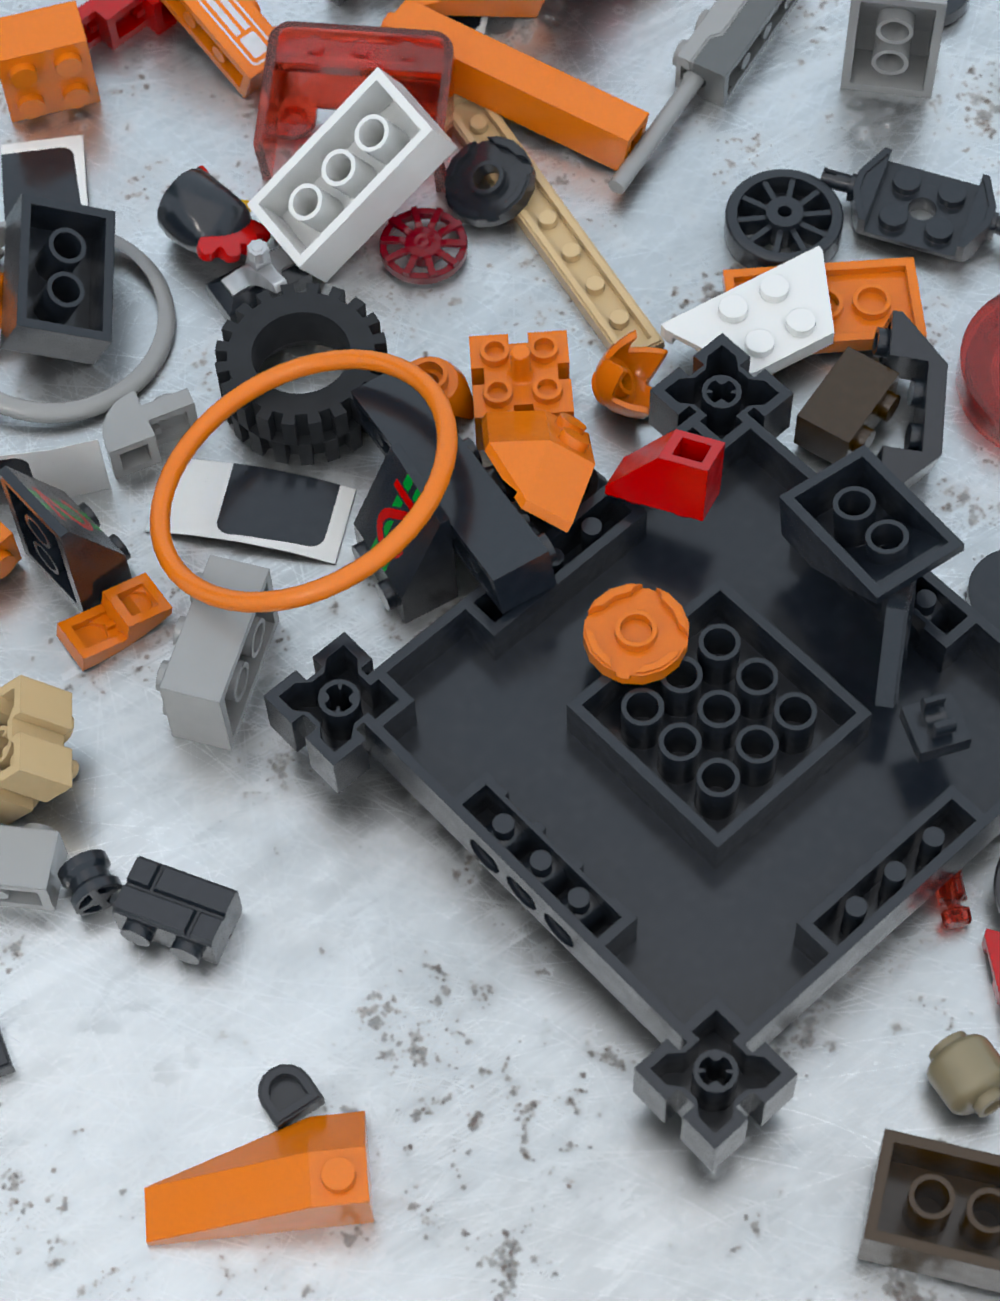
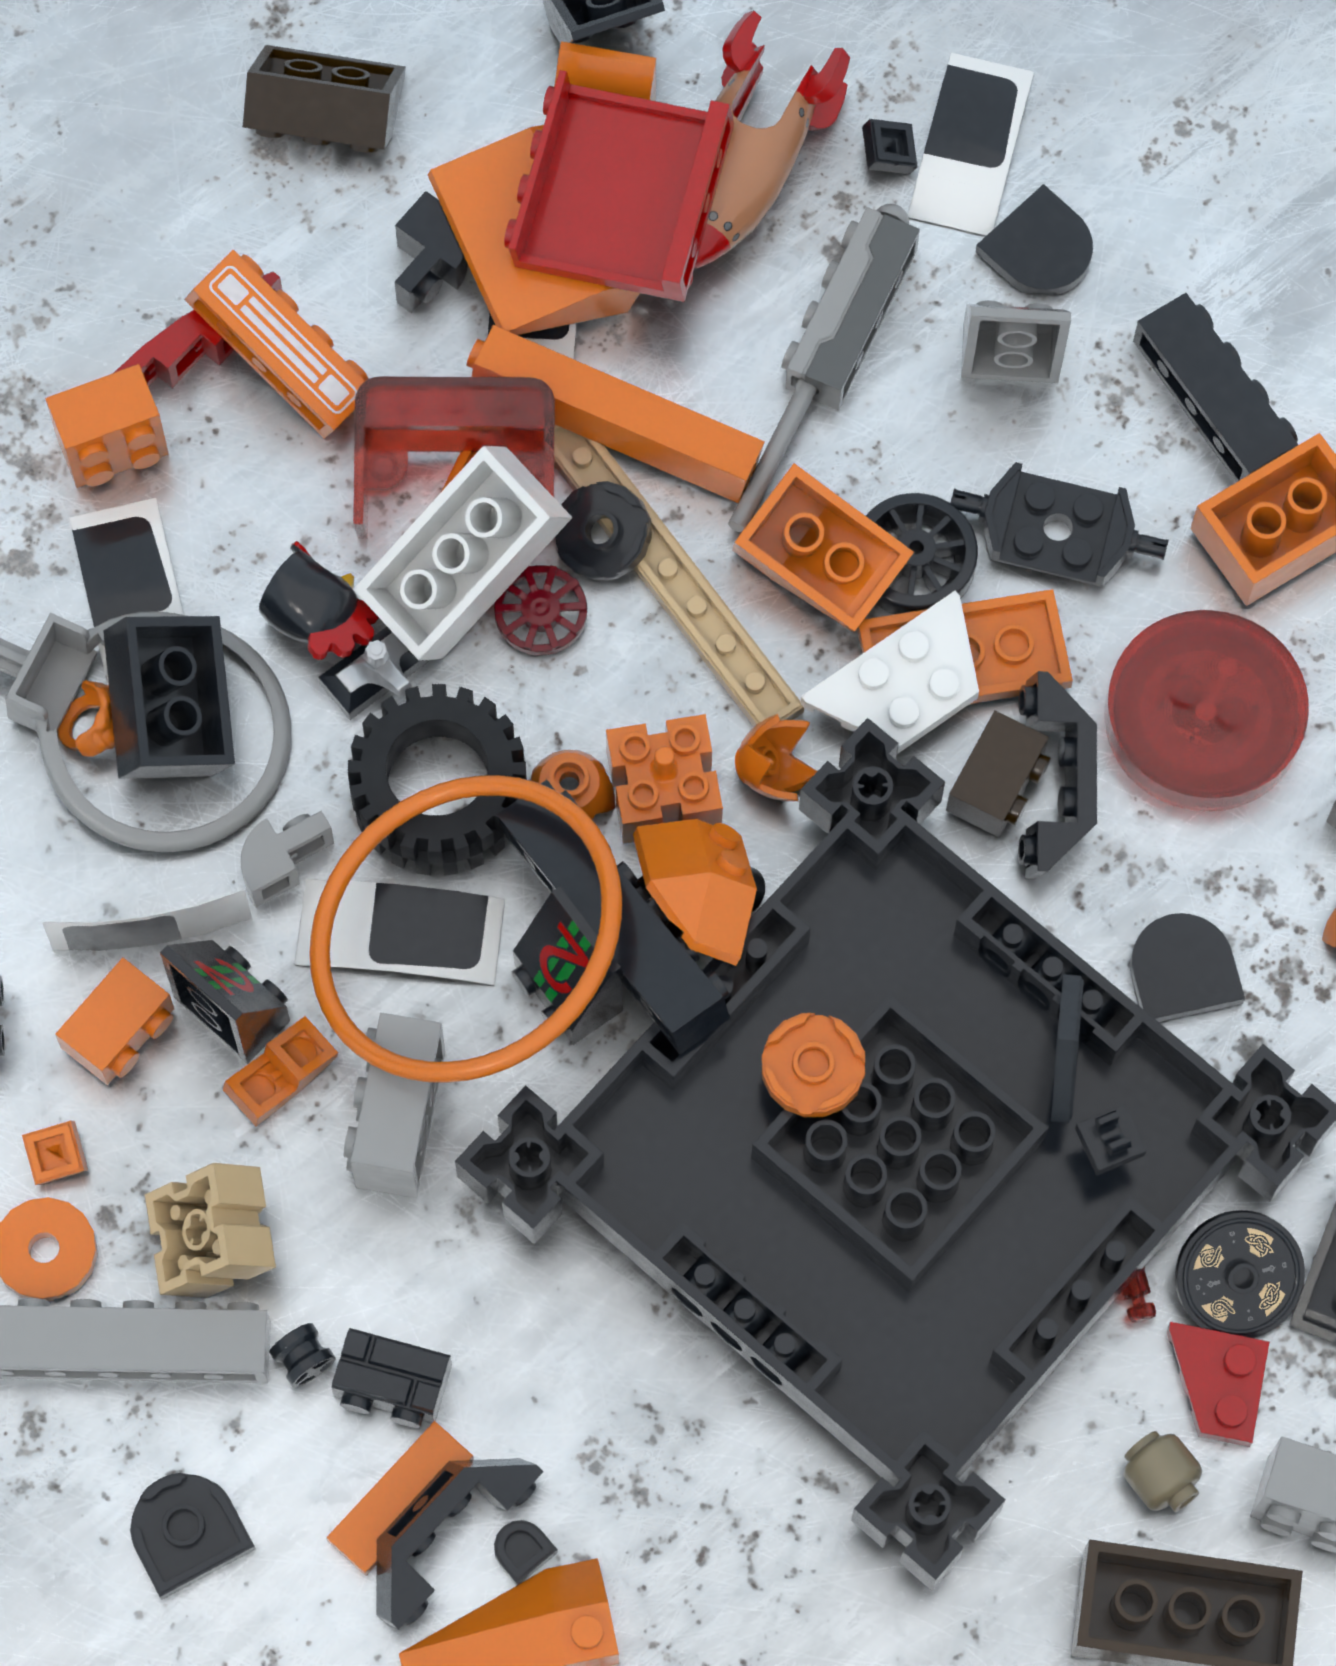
camera: 10 degrees left, 10 degrees up
red slope [605,429,725,521] -> none
black slope [779,445,964,604] -> none
none -> orange tile [326,1421,474,1576]
none -> black slope [376,1458,544,1630]
none -> orange slope [732,463,914,632]

